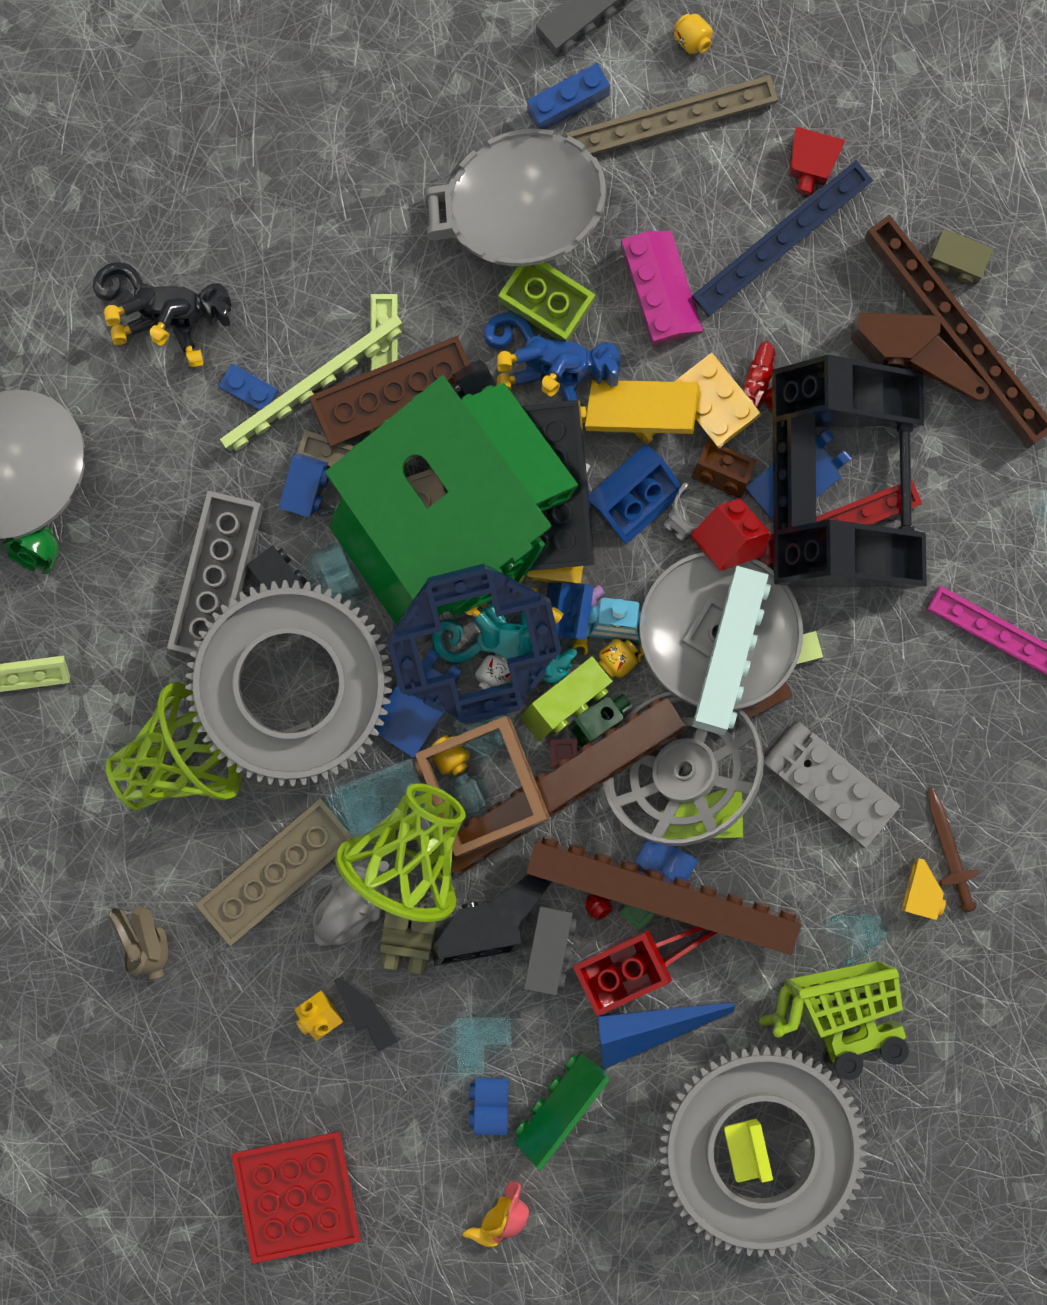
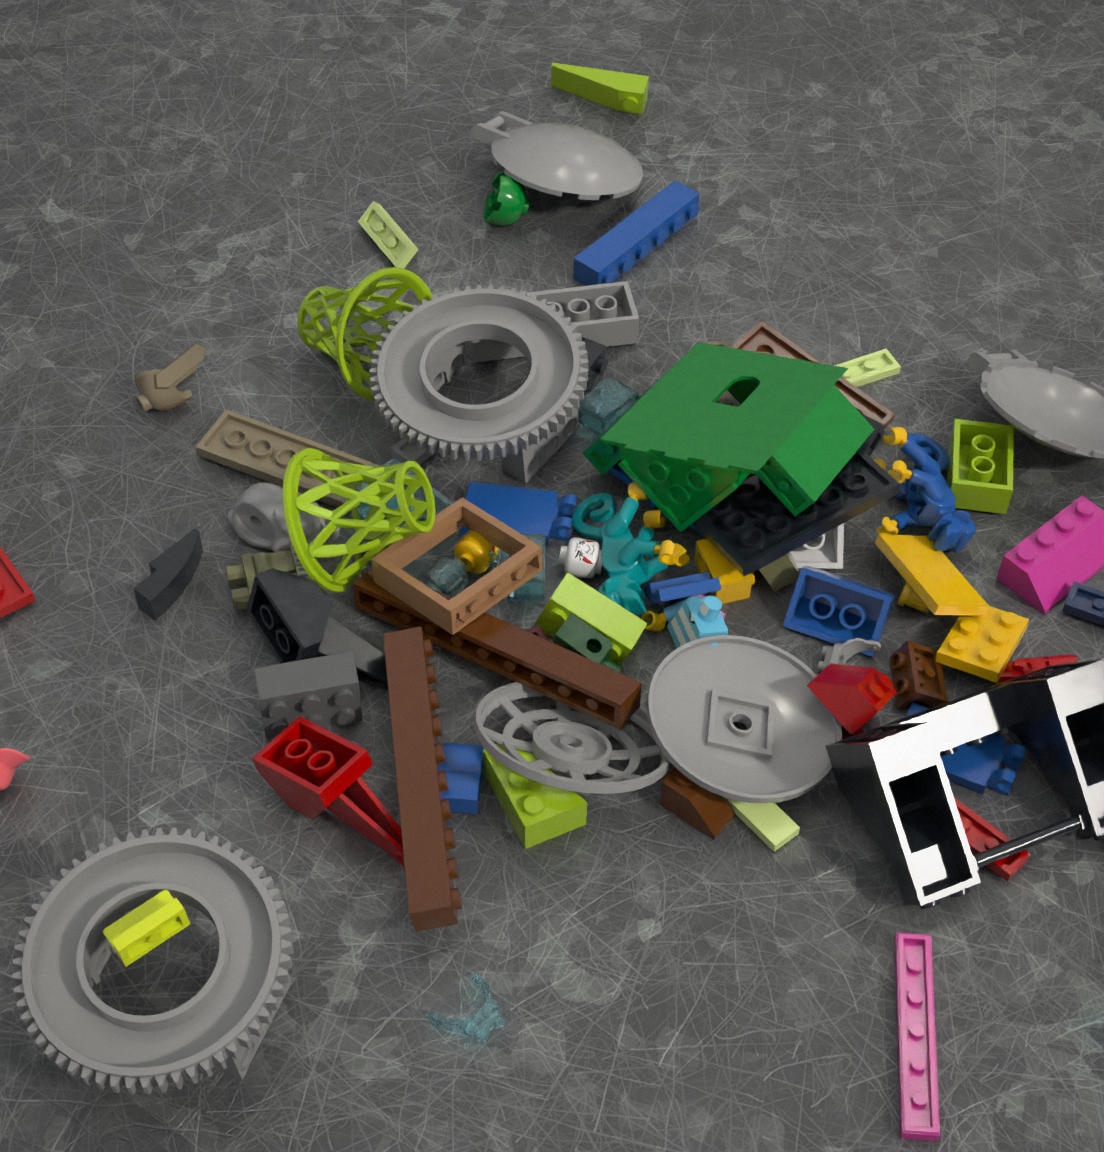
camera: 60 degrees right, 35 degrees down
black animal [93,262,232,367] -> none
blue plate [218,364,279,411] -> none
yellowish green plate [220,314,405,451] -> none
blue brick [279,453,329,517] -> none
yellow brick [294,990,343,1041] -> none
dark blue plate [387,564,562,724] -> none
clear light blue plate [456,1016,511,1073] -> none
blue brick [469,1077,509,1135] -> none
green slope [514,1052,610,1171] -> none
red plate [585,894,613,921] -> none
yellow head [598,638,638,678] -> none
blue wedge [598,1002,734,1068] -> none
green tile [620,905,656,931] -> none
light aqua brick [692,566,771,735] -> none
lime piece [759,960,909,1080] -> none
light grey hinge [764,720,900,848] -> none
yellow slope [901,858,946,920] -> none
reddish brown sword [928,787,979,913] -> none
none -> blue brick [573,180,700,286]

